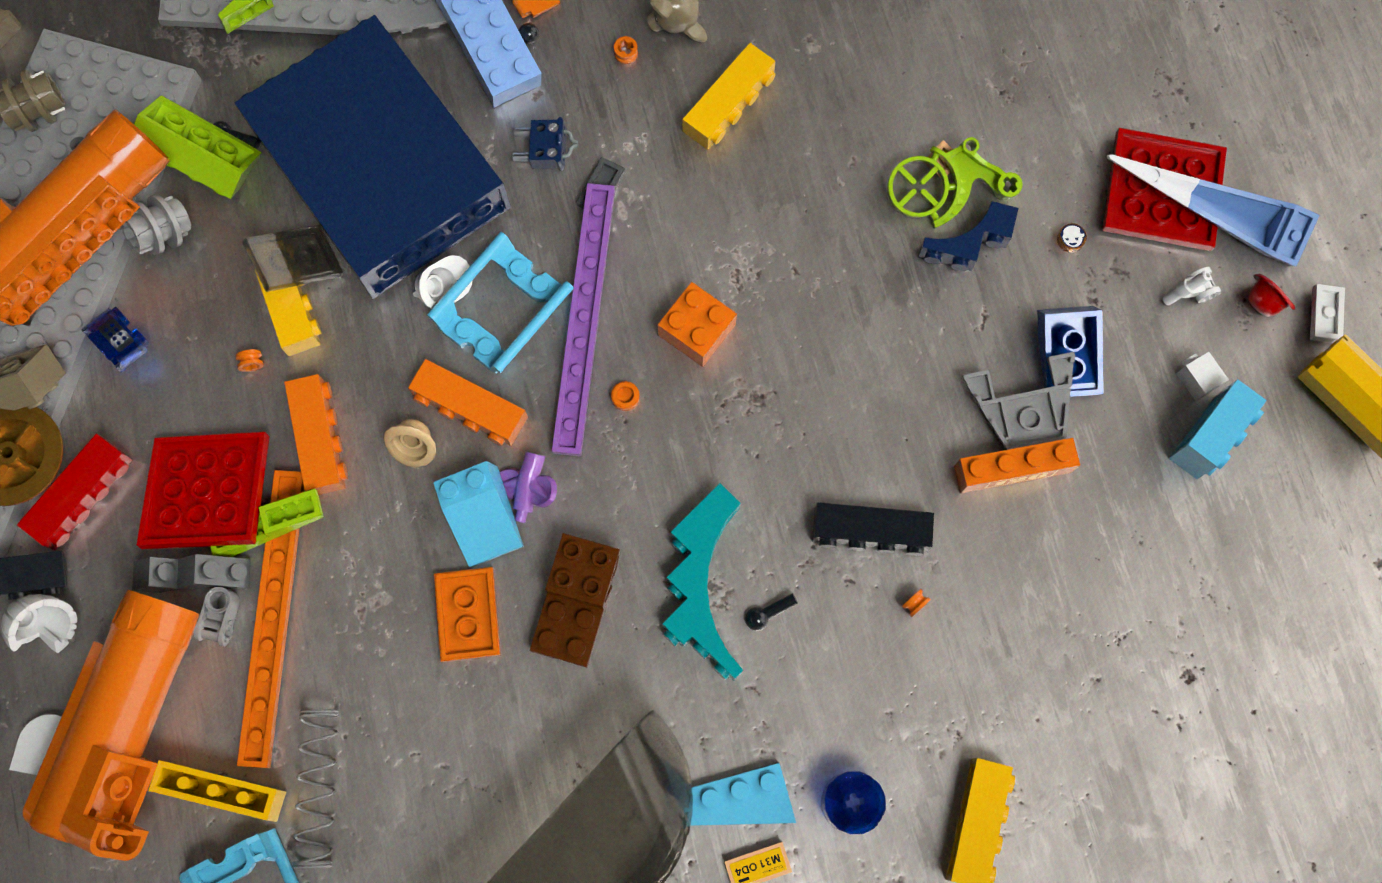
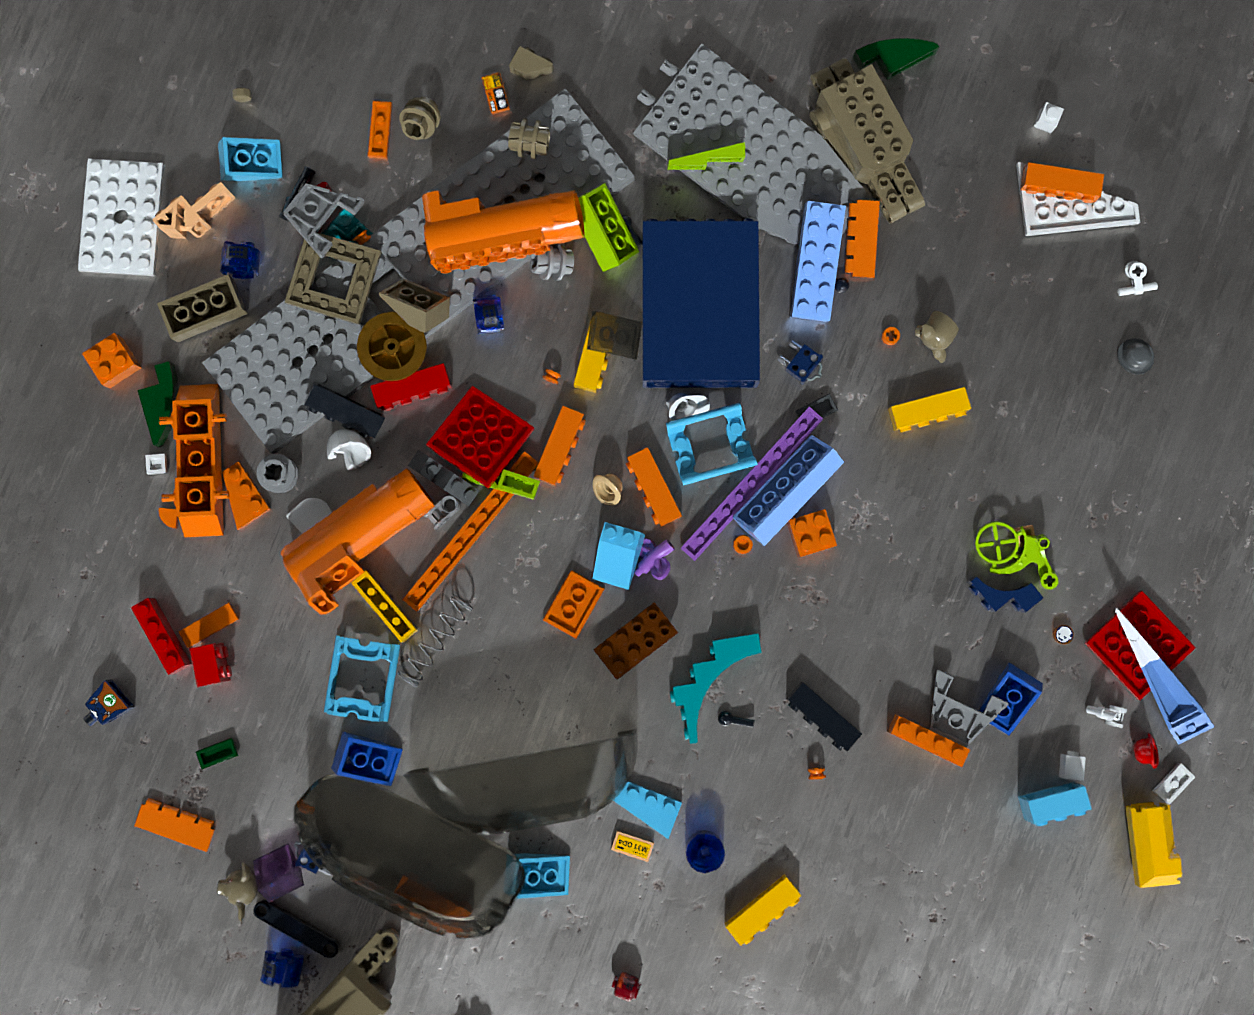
camera: 40 degrees right, 10 degrees up
none -> light blue brick [732,434,844,546]

